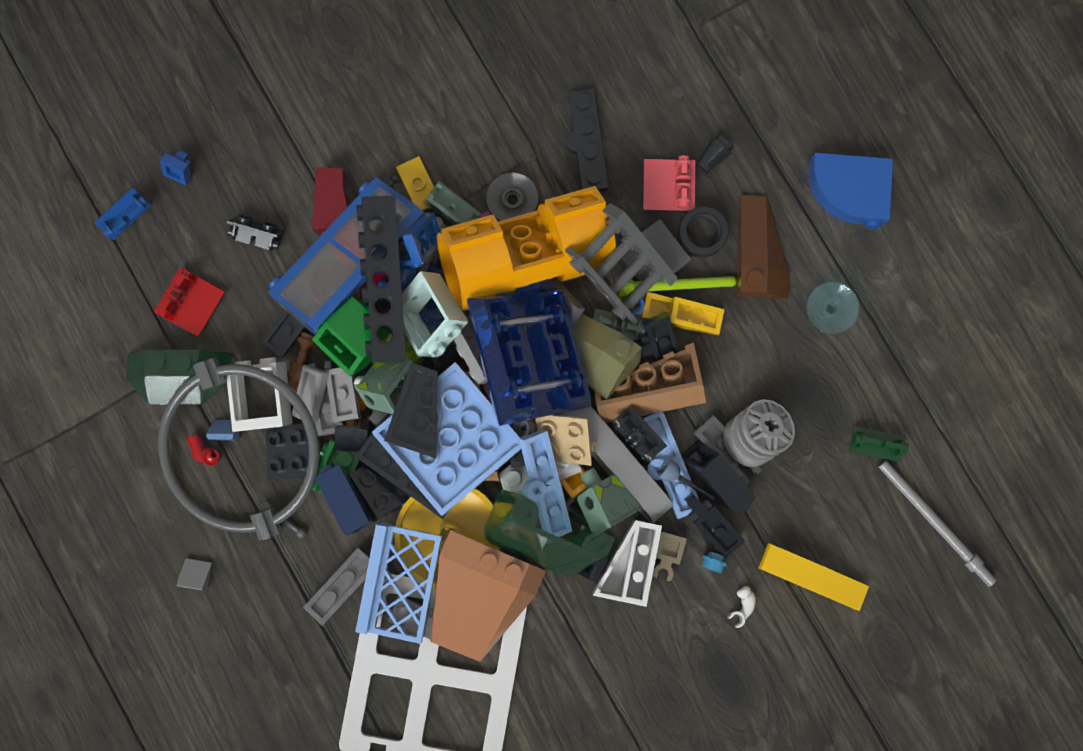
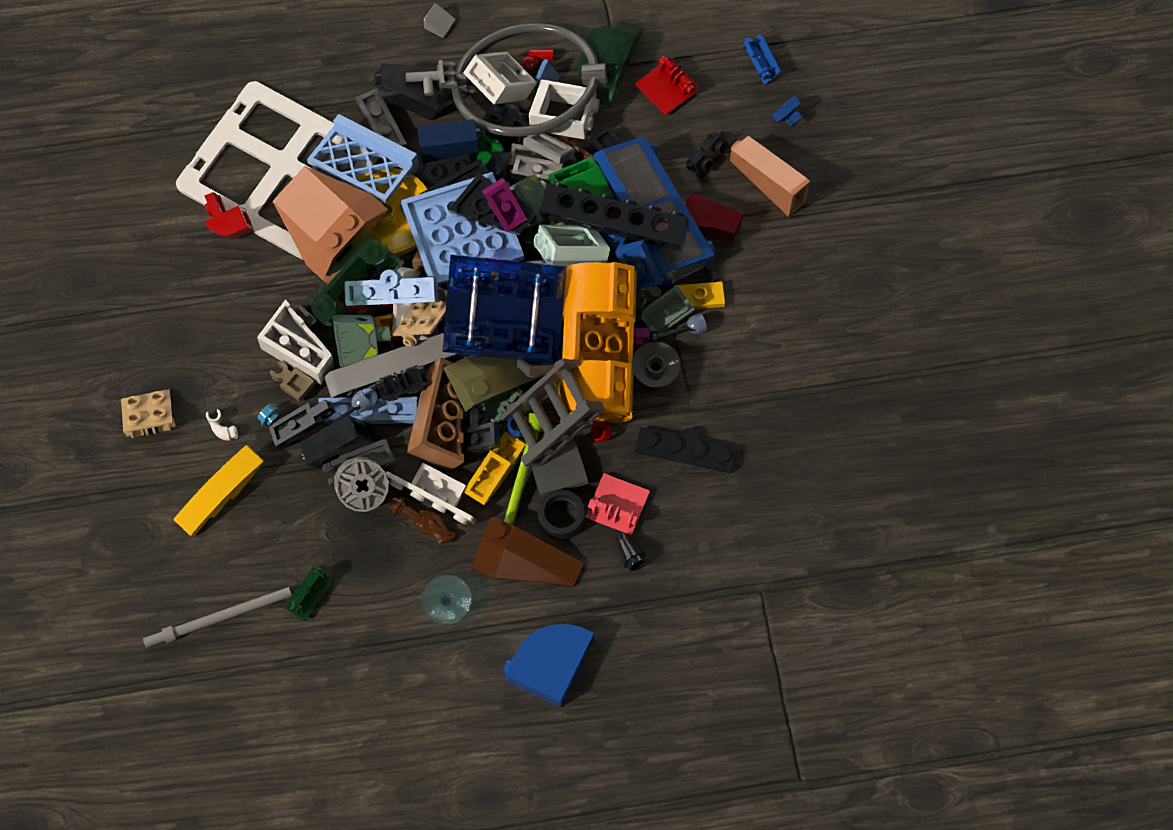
camera: 110 degrees right, 15 degrees down
none -> tan hinge [121,389,176,438]
none -> red brick [204,192,255,239]
none -> black slope [374,63,438,120]
none -> white bracket [386,463,476,525]
none -> reddish brown piece [388,496,456,546]
none -> light grey arm [406,60,458,96]
none -> white window [464,52,537,104]
none -> magenta slope [482,178,527,232]
none -> hinge [650,314,707,342]
none -> nougat slope [730,136,810,217]

